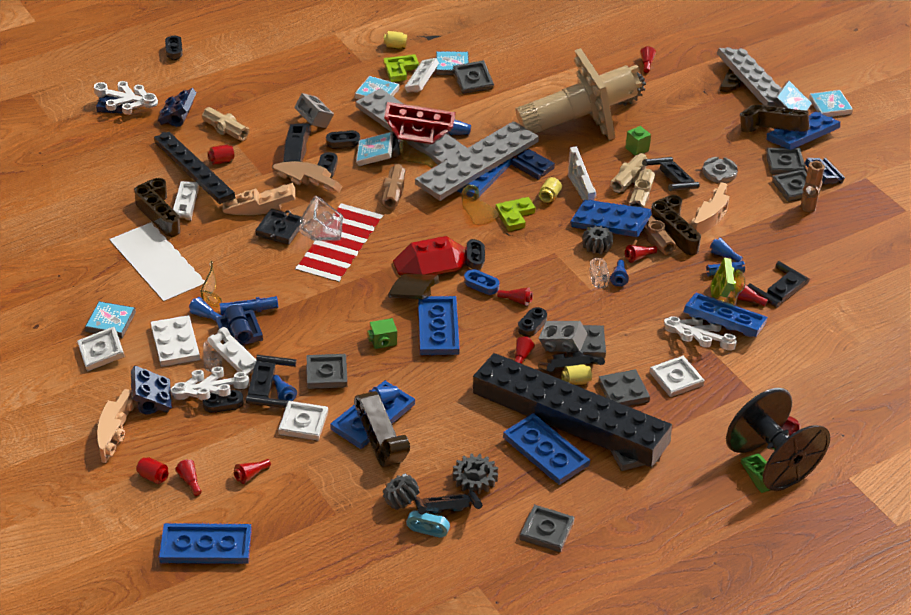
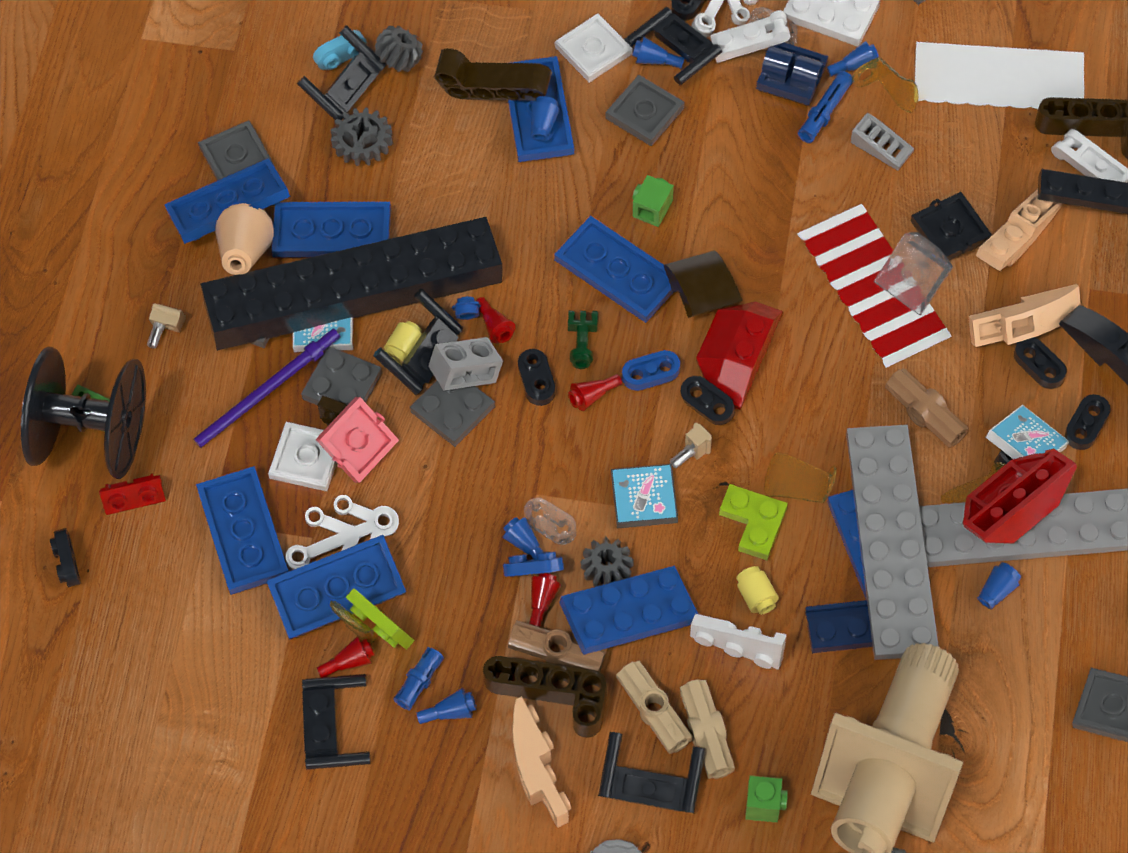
camera: 135 degrees right, 20 degrees up
none -> black plate [50,528,81,587]
none -> tan piece [147,303,186,348]
none -> blue plate [164,158,290,244]
none -> dark purple bar [193,328,341,448]
none -> blue plate [196,466,289,595]
none -> light nougat cone [215,203,274,275]
none -> coral plate [315,397,399,483]
none -> dark brown plate [317,395,347,425]
none -> blue plate [452,297,481,320]
none -> blue plate [503,551,564,577]
none -> dark green hinge [568,310,598,369]
none -> medium azure tile [611,464,678,529]
none -> tan piece [670,423,712,468]
none -> light grey slope [851,113,914,171]

